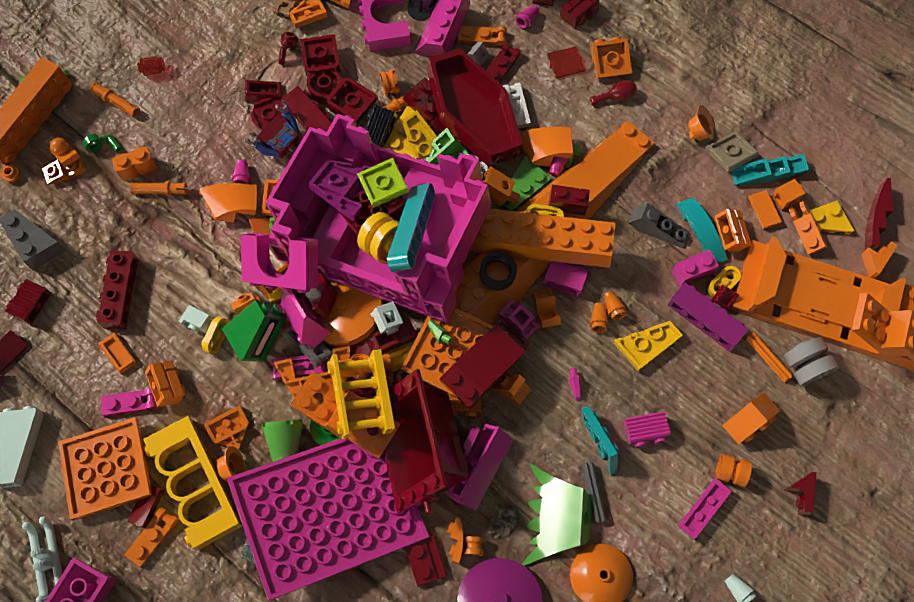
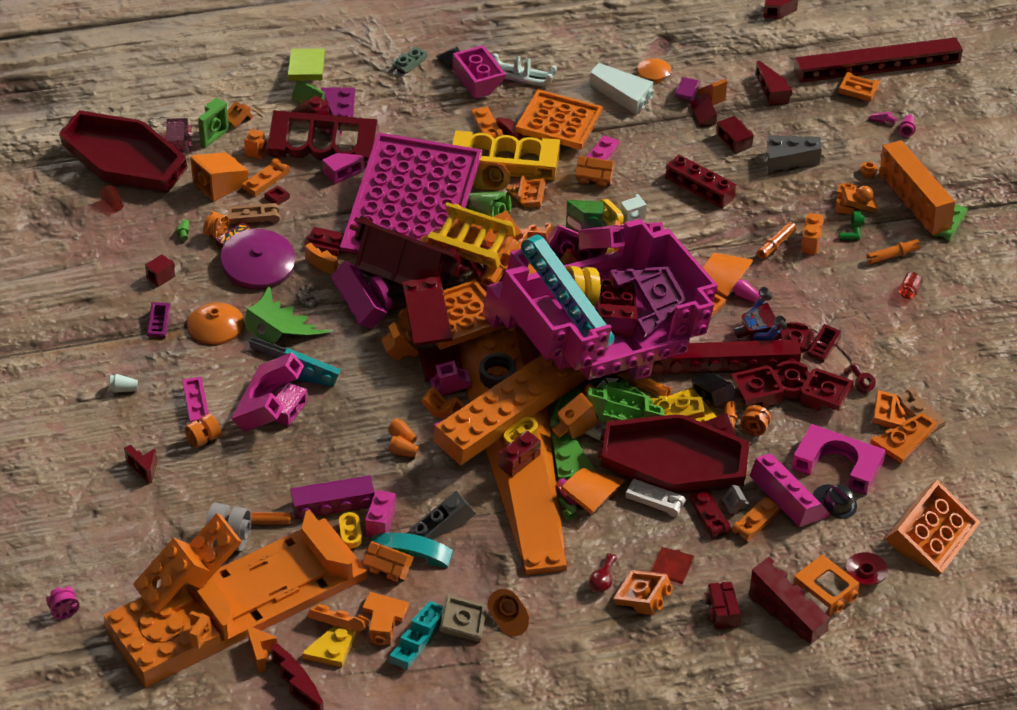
camera: 125 degrees right, 25 degrees down
orange tile [98,332,137,374] -> none
lime tile [357,158,409,208] -> none
bright green bar [428,319,453,345] -> none
orange wheel [463,536,484,556] -> none
dark pink cone [515,5,539,28] -> none
dark pink bar [569,368,582,401] -> none
yellow wing [612,321,683,371] -> none
dark red tile [711,284,739,310] -> none
orange brick [722,392,780,444] -> none
none -> dark pink arch [231,352,304,432]

